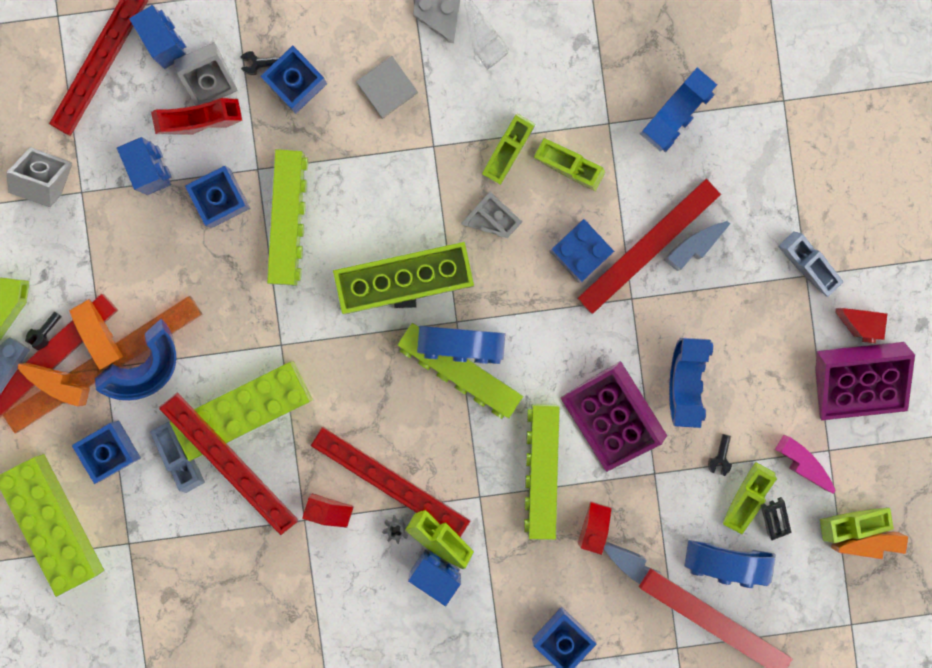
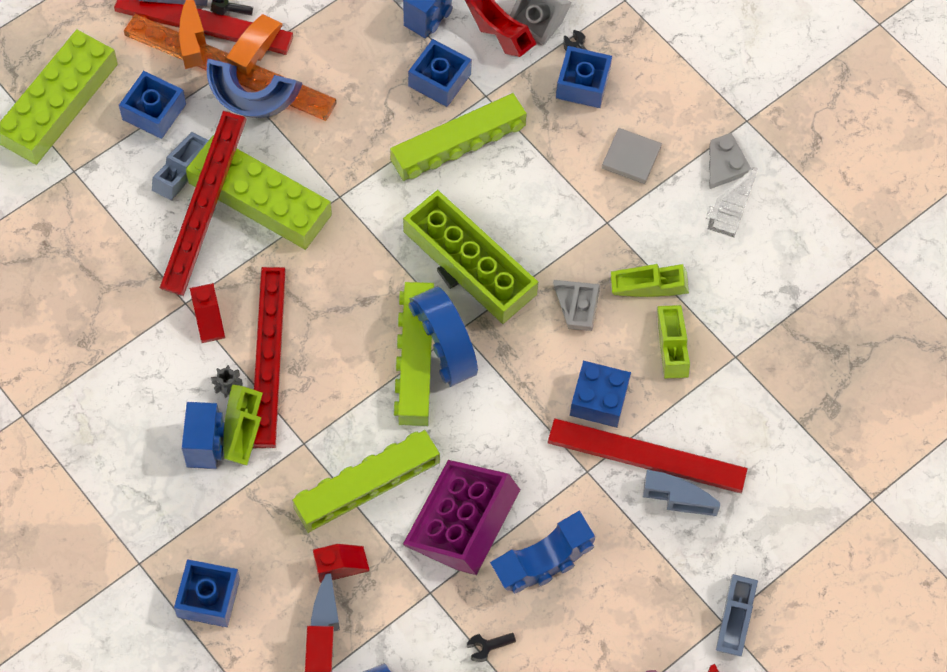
camera: 55 degrees right, 25 degrees down
blue brick [640,67,718,153] -> none

